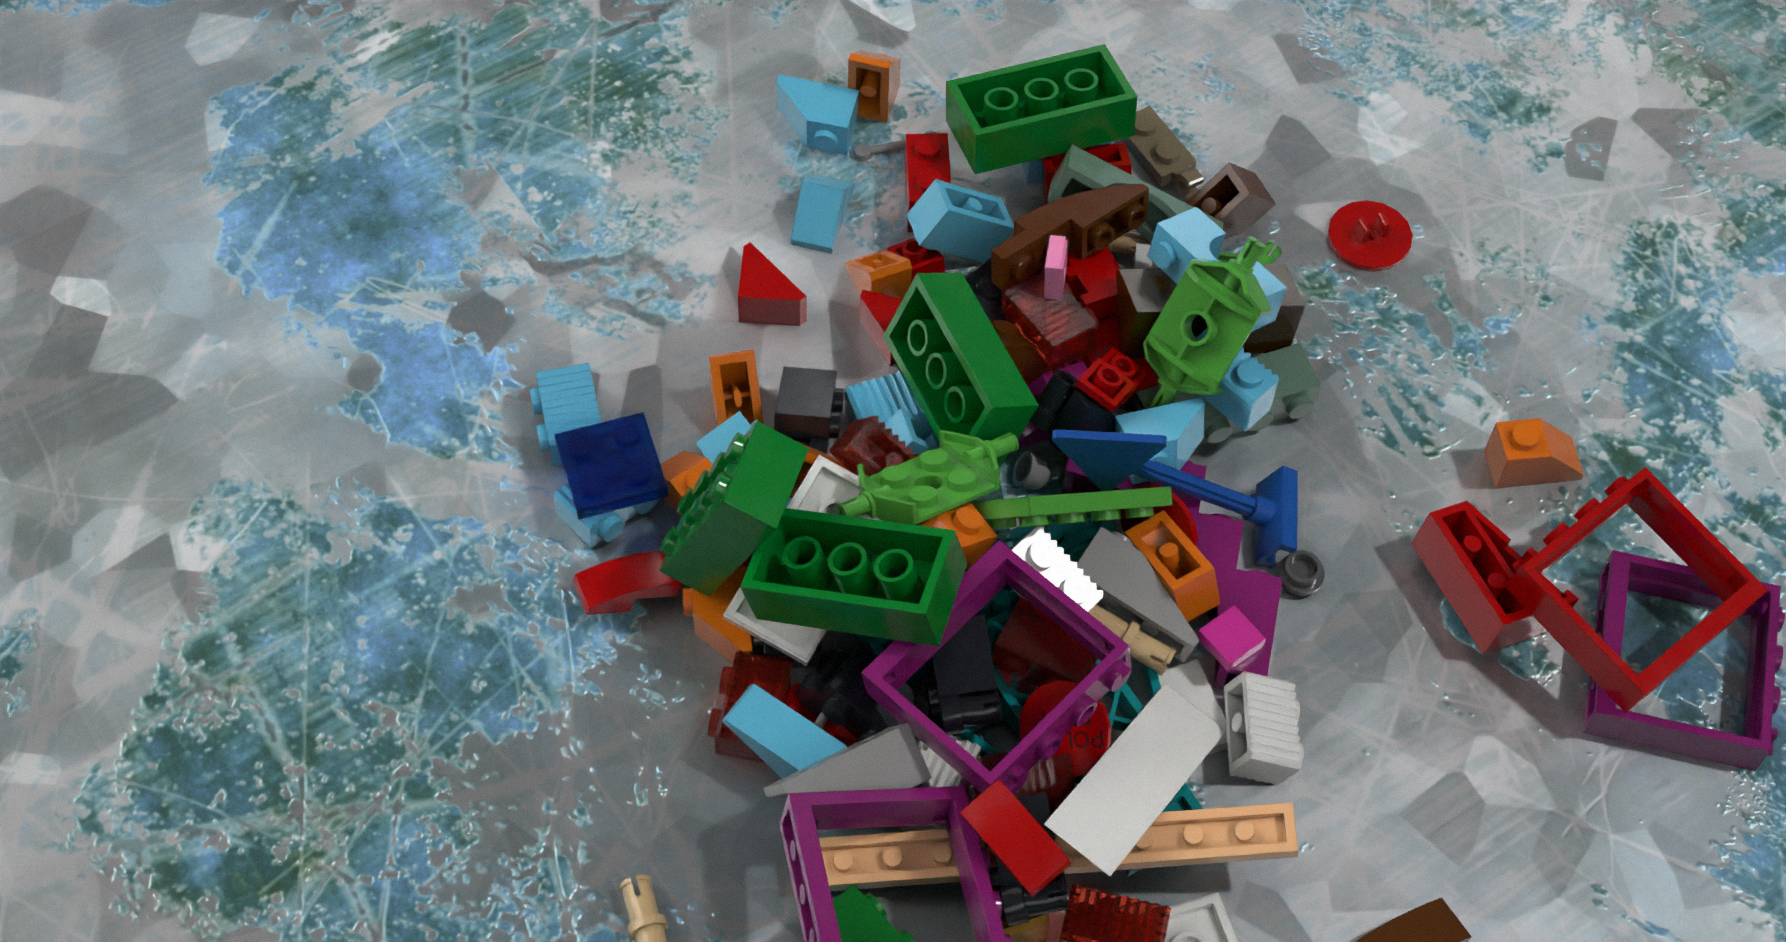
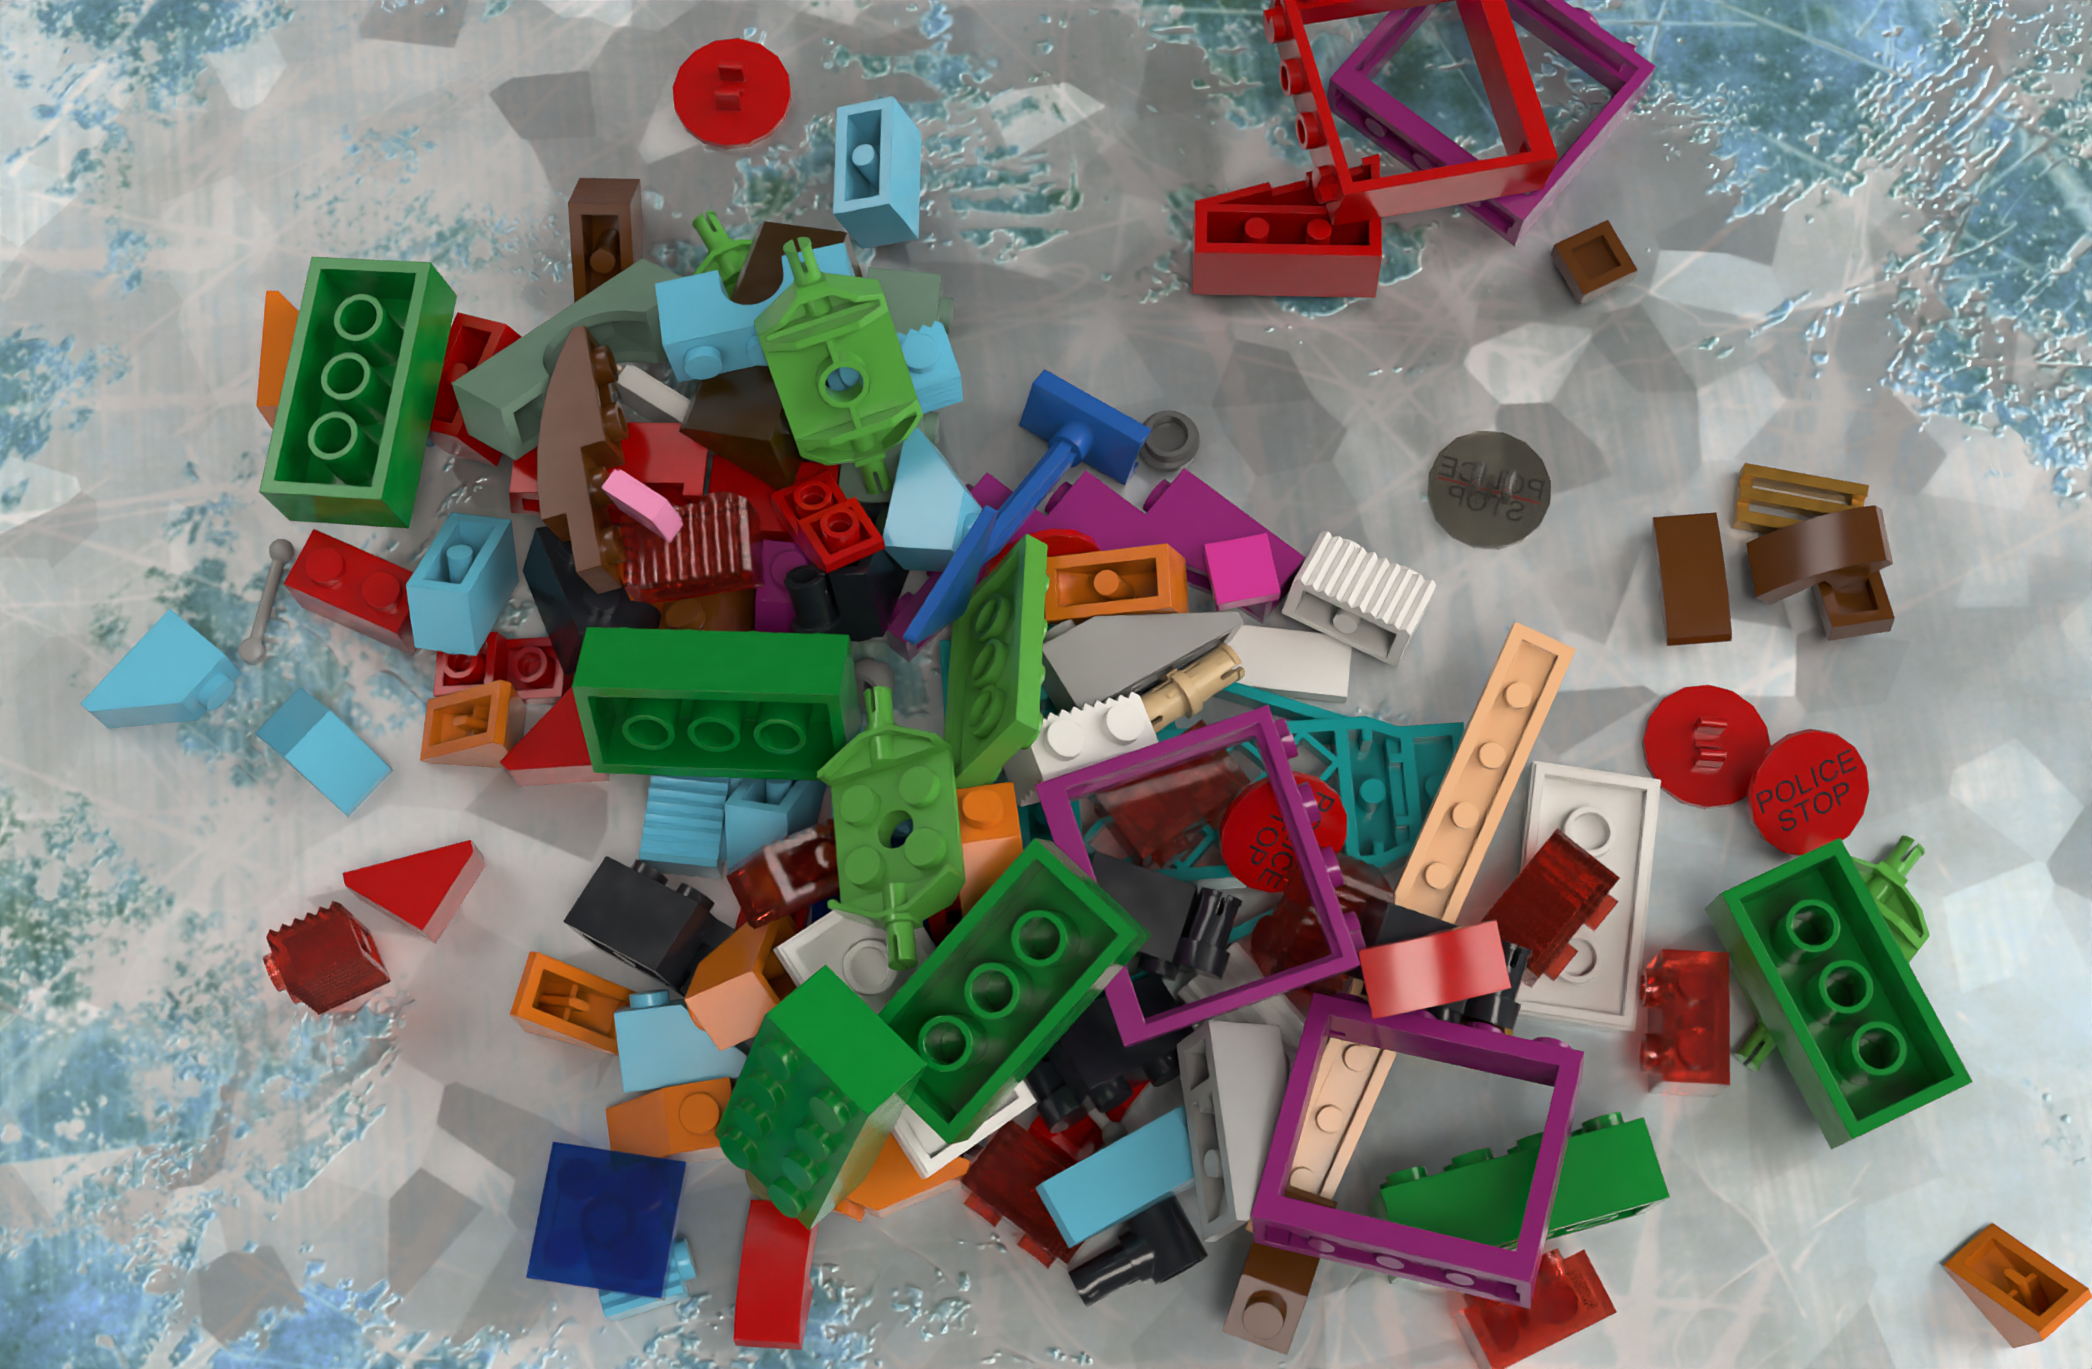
camera: 60 degrees left, 15 degrees up
medium azure brick [529,362,606,467] -> none
orange slope [848,50,901,123] -> none
white sticker [1044,684,1226,877] -> none
dark tan plate [1120,106,1204,202] -> none
orange slope [1484,418,1584,489] -> none
none -> clear red brick [263,901,391,1015]
none -> medium azure brick [833,96,921,249]
none -> black pin [1068,1196,1208,1307]
none -> reddish brown slope [1222,1184,1337,1355]
none -> clear smoke piece [1427,431,1551,550]
none -> reddish brown plate [1551,220,1638,305]

